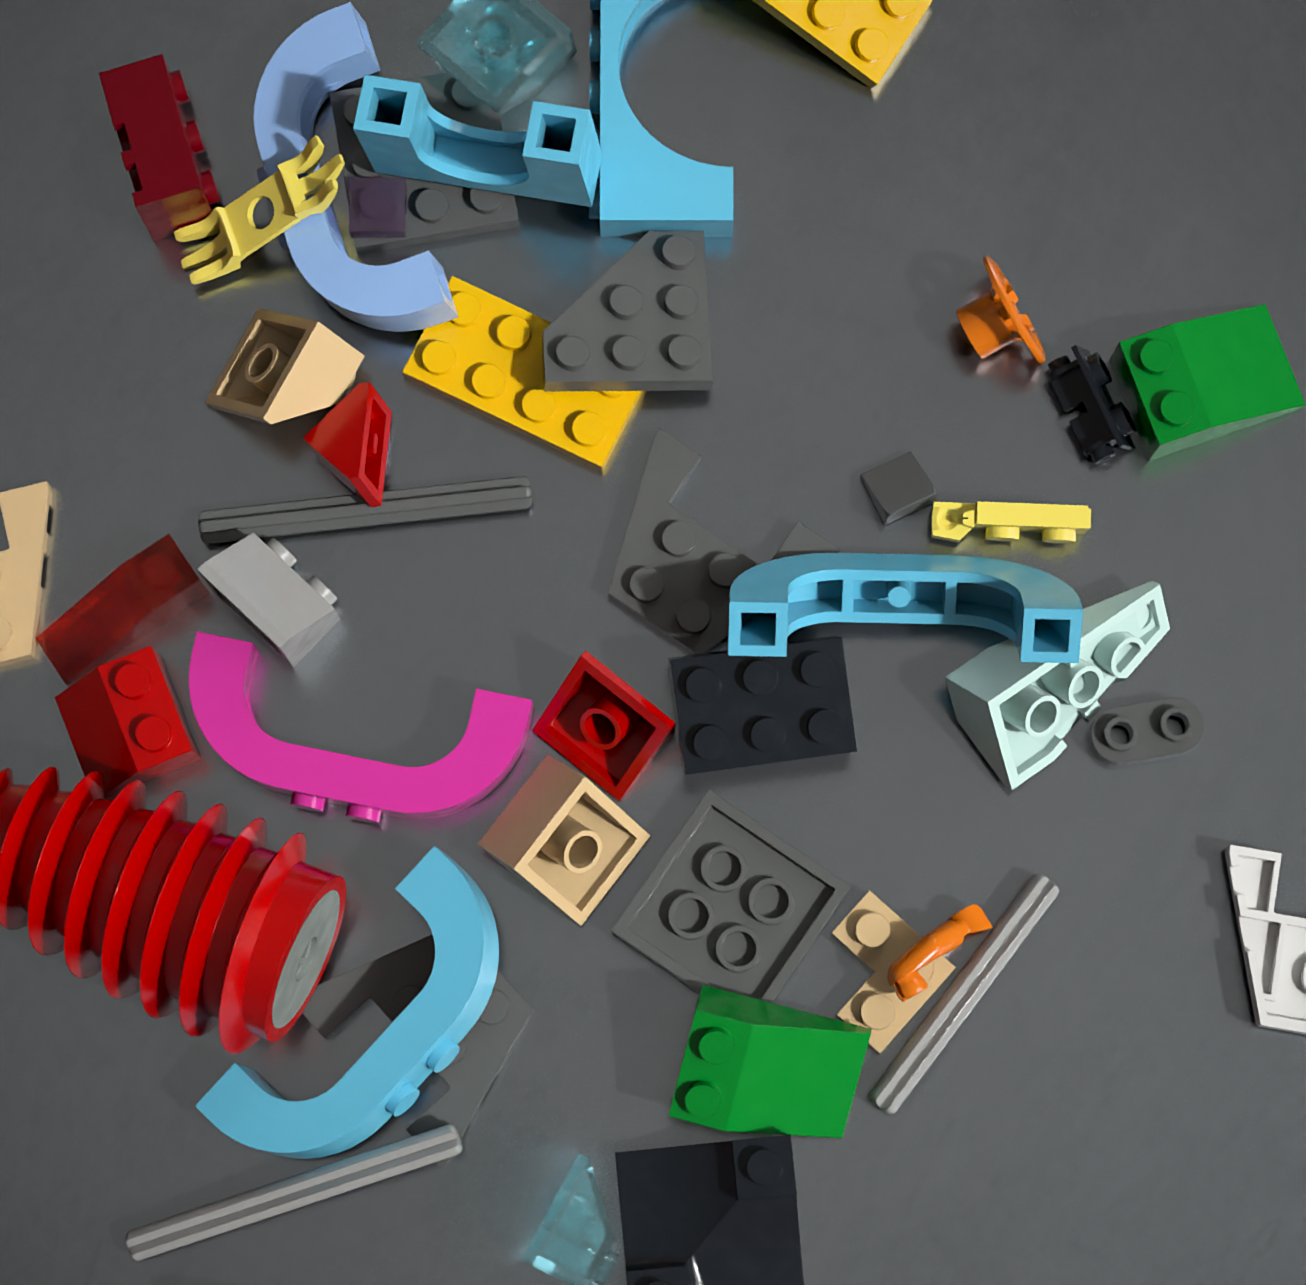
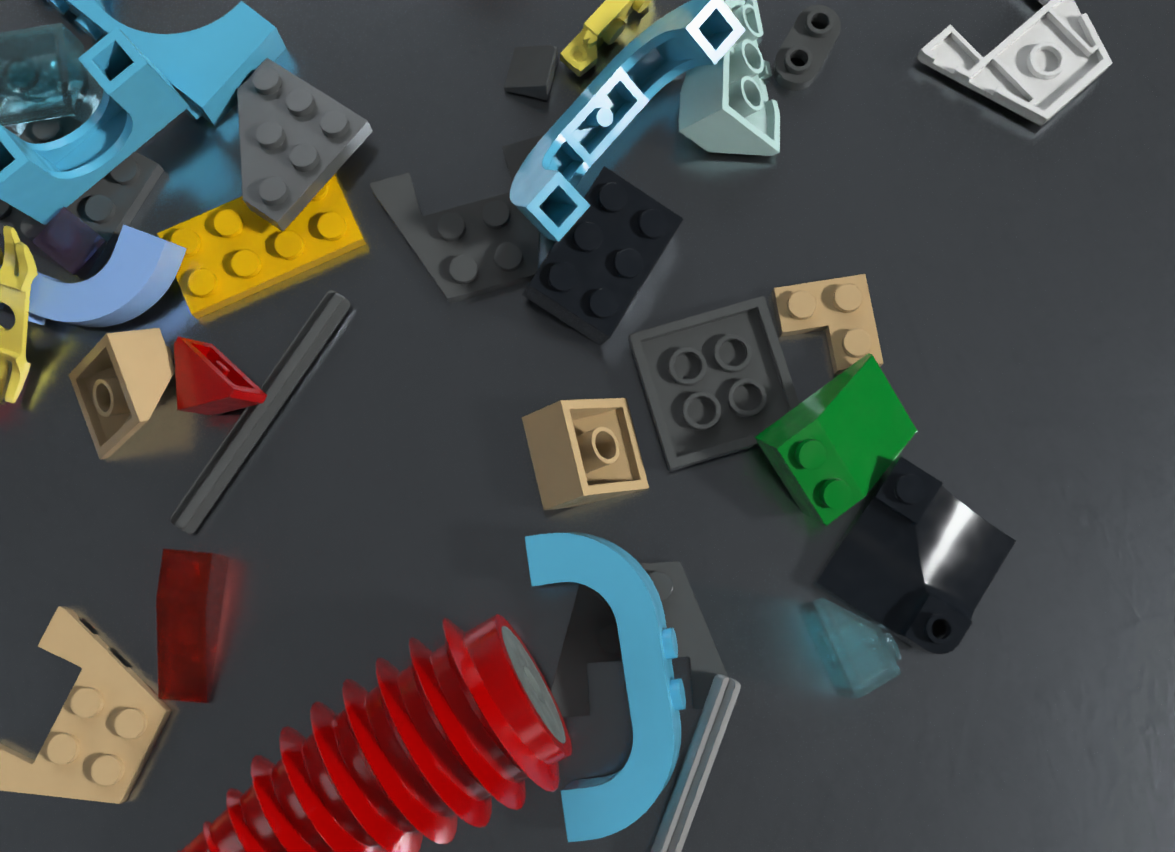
camera: 50 degrees left, 0 degrees up
red slope [54,645,202,799] -> none
dark pink arch [189,631,534,824] -> none
light grey slope [197,532,340,668] -> none
red slope [532,651,676,801] -> none
light grey axle [869,873,1059,1114] -> none
orange arm [887,904,993,1002] -> none

